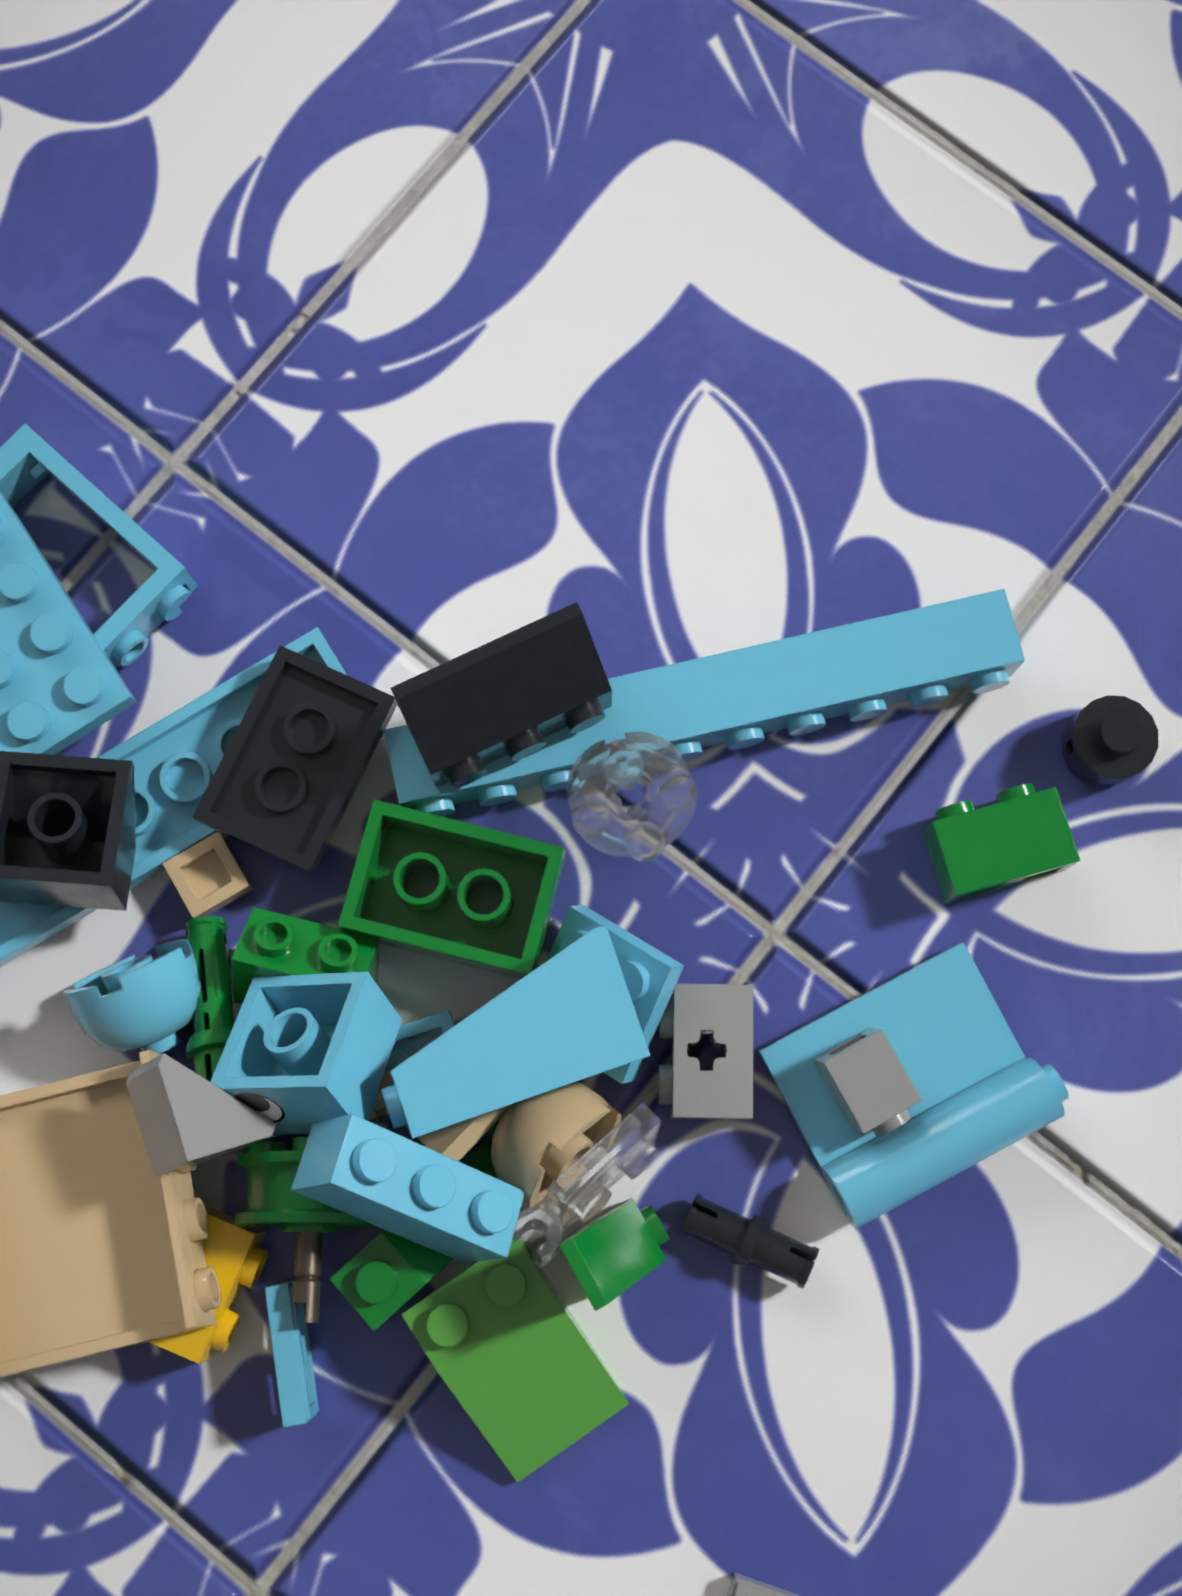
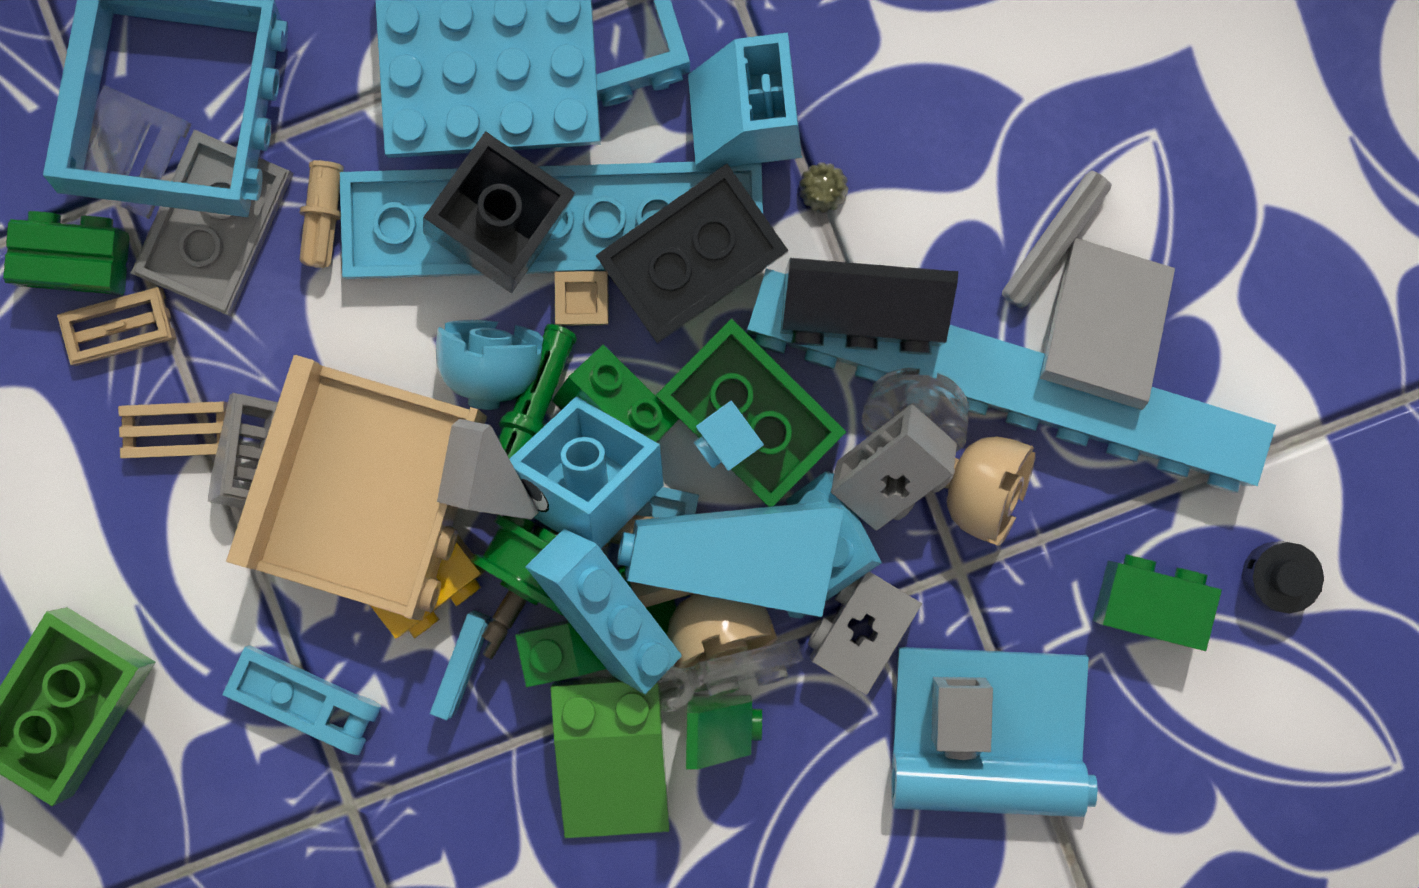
camera: 25 degrees right, 10 degrees up
black pin [680,1193,819,1289] -> none
none -> medium azure plate [222,645,382,755]
none -> medium azure slope [688,32,802,170]
none -> medium azure plate [693,400,764,471]
none -> olive piece [798,162,849,213]
none -> light grey brick [831,404,957,531]
none -> tan cylinder [945,436,1036,546]
none -> light grey axle [1002,171,1112,308]
none -> light grey tile [1040,238,1175,410]

